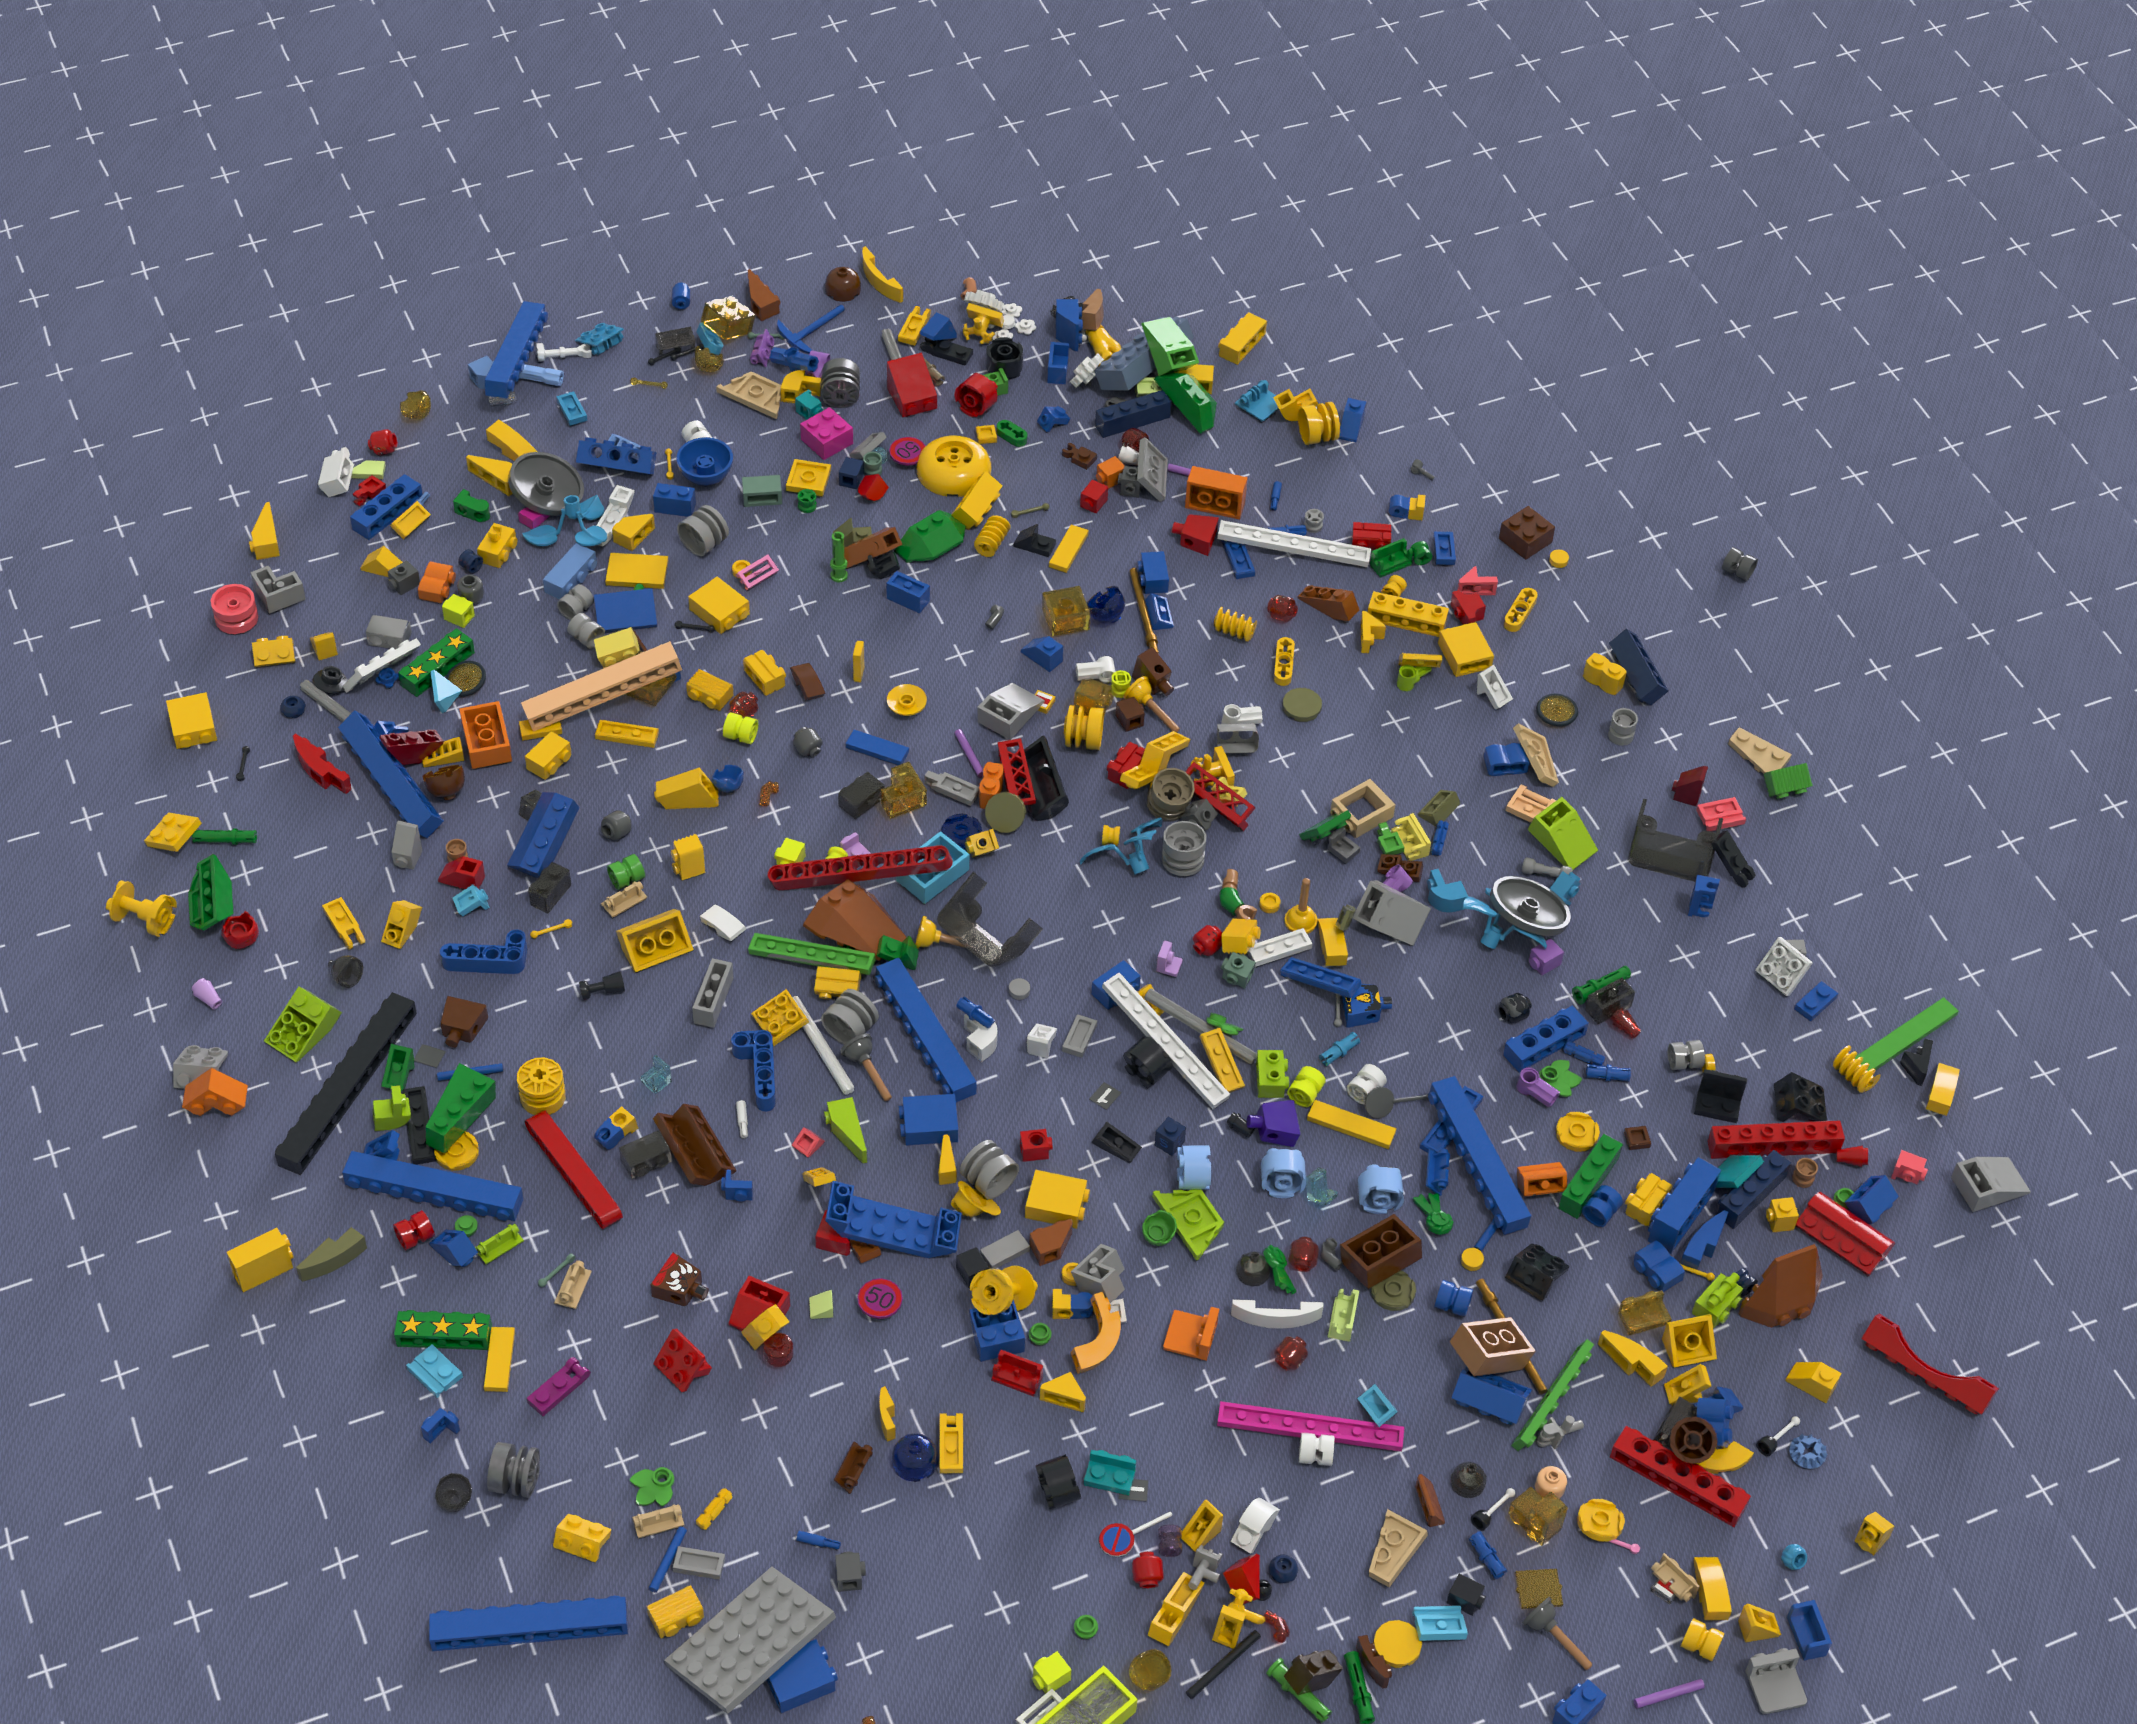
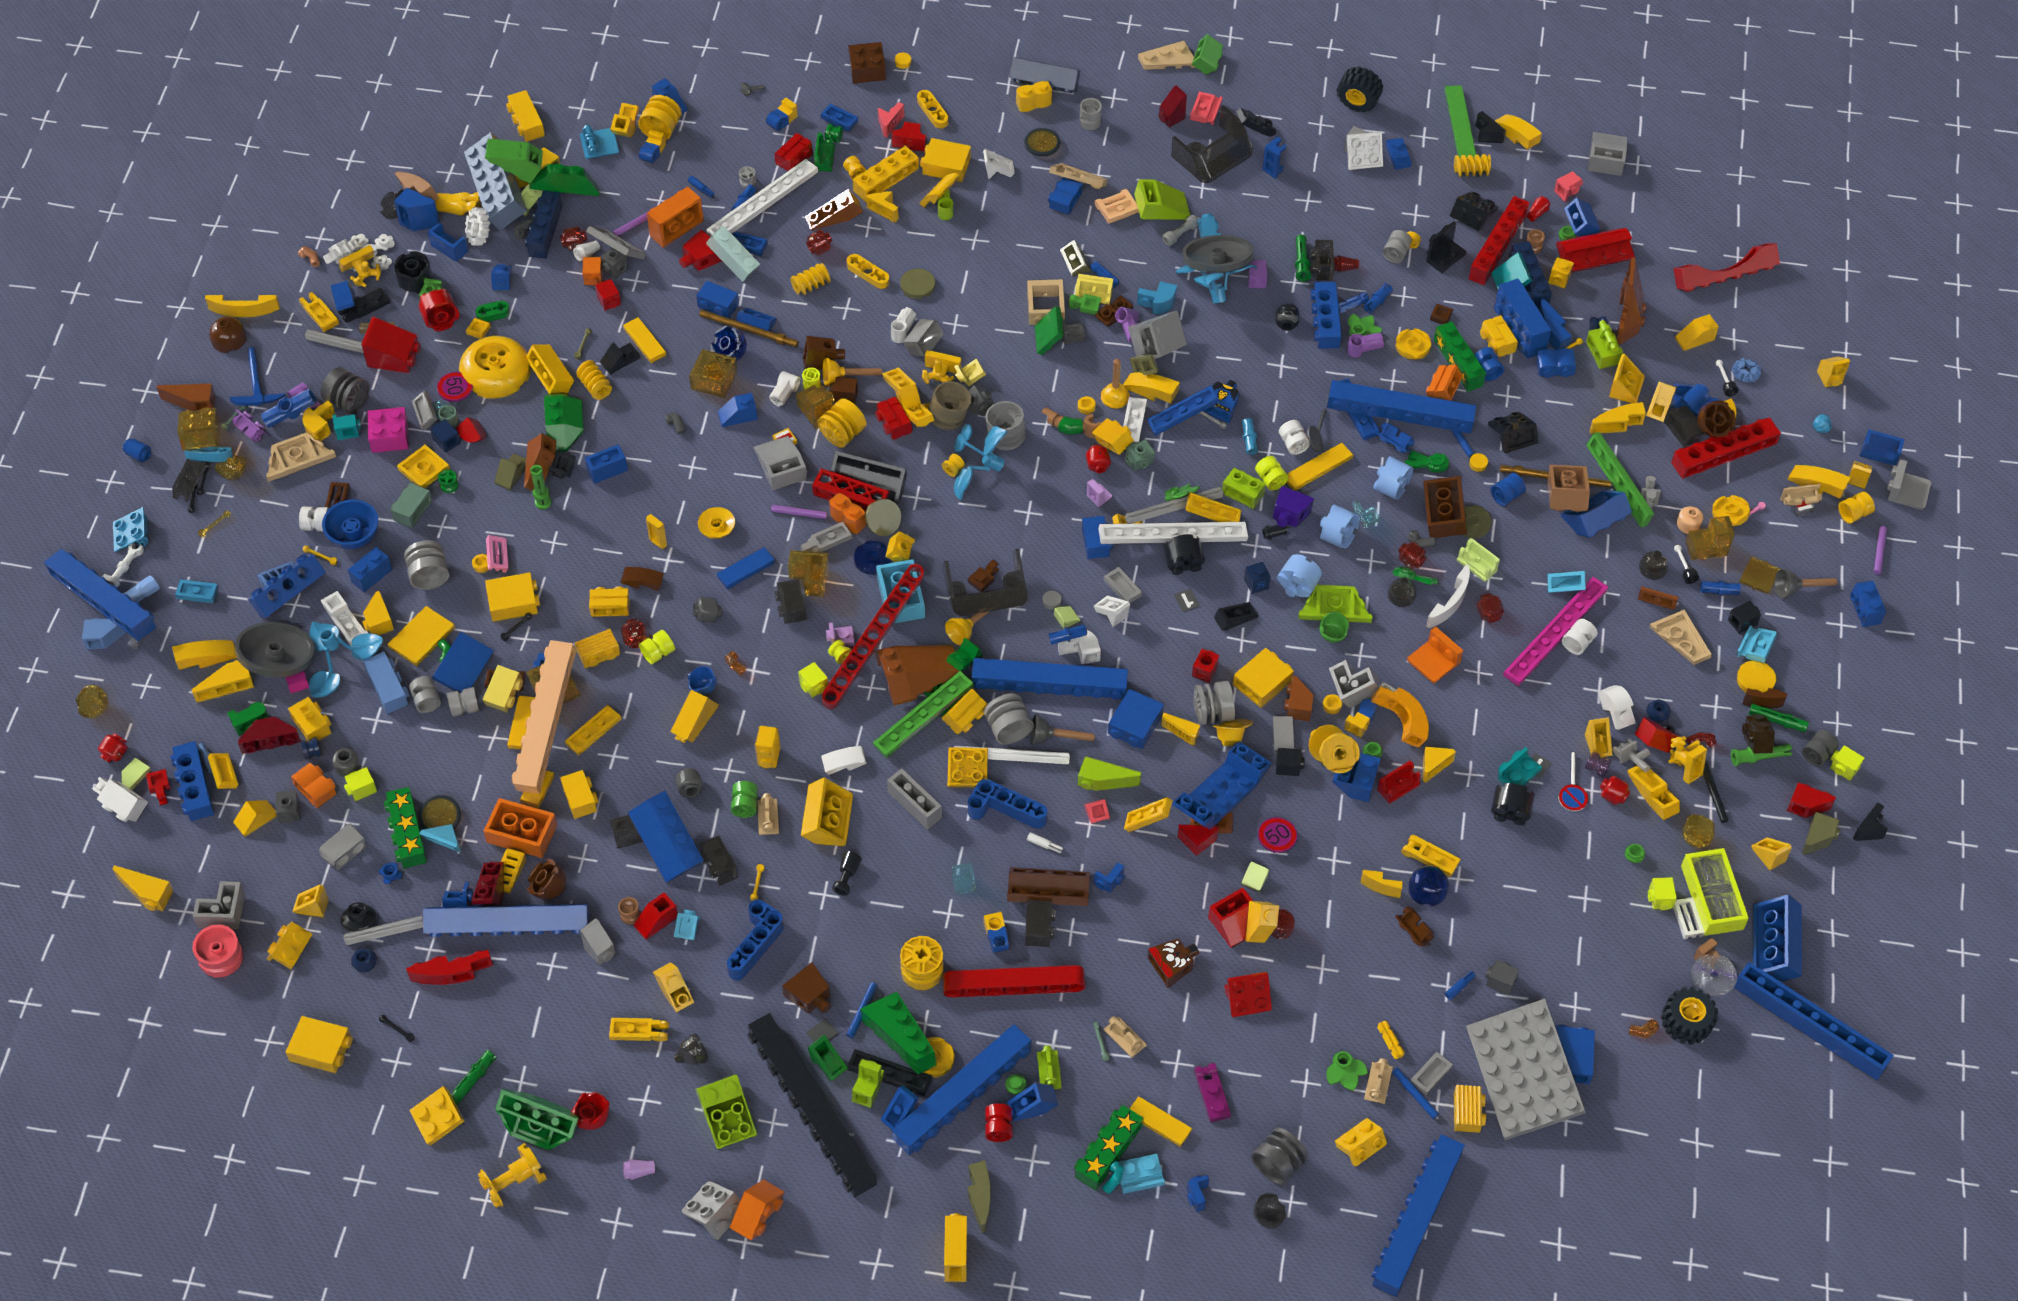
camera: 55 degrees left, 5 degrees up
white wing [342,638,421,693] -> none
reddish brown plate [1062,443,1097,470] -> none
red fence [1186,762,1255,831] -> none
clear yellow bracket [1618,1290,1672,1335] -> none
none -> dark red slope [238,717,301,754]
none -> reddish brown tile [325,482,350,508]
none -> leg [639,129,666,163]
none -> light aqua brick [706,225,760,282]
none -> reddish brown plate [968,559,999,593]
none -> yellowish green slope [1054,606,1080,629]
none -> teal arm [1102,1161,1125,1194]
none -> black wheel [1337,66,1383,112]

